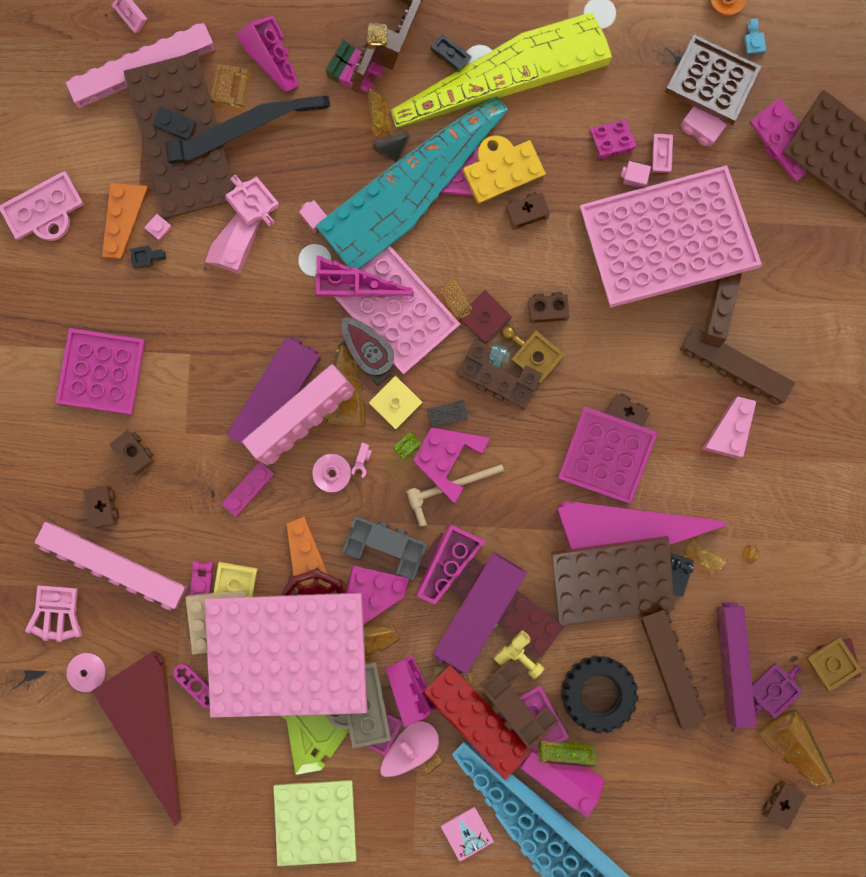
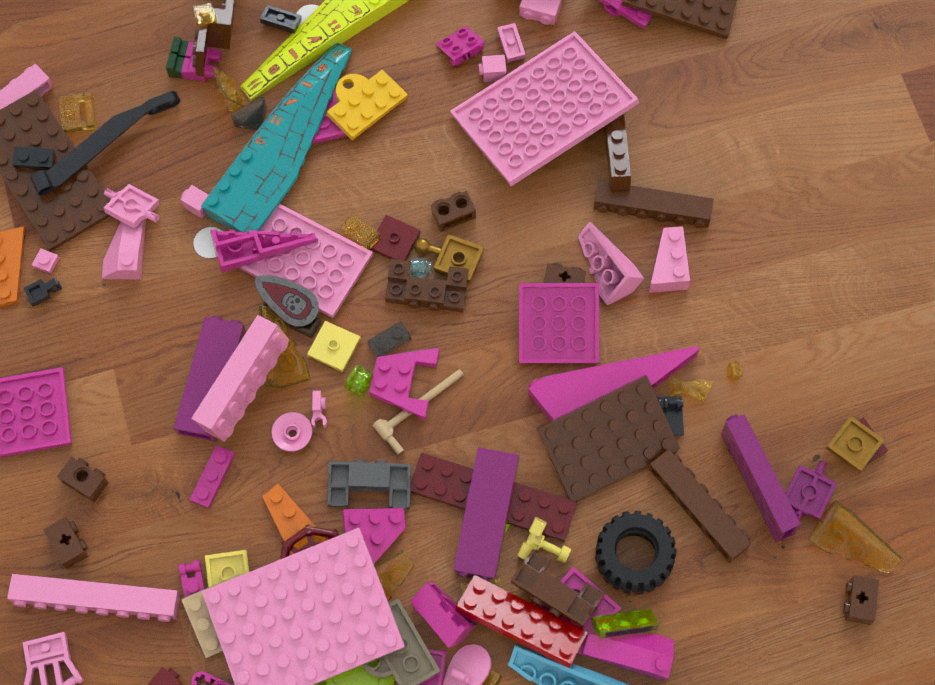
camera: 15 degrees left, 15 degrees down
dark pink wedge [236,15,299,92] -> none
dark pink wedge [415,524,486,605] -> none
reddish brown brick [505,192,550,230] -> none
none -> bright pink wedge [578,222,644,305]

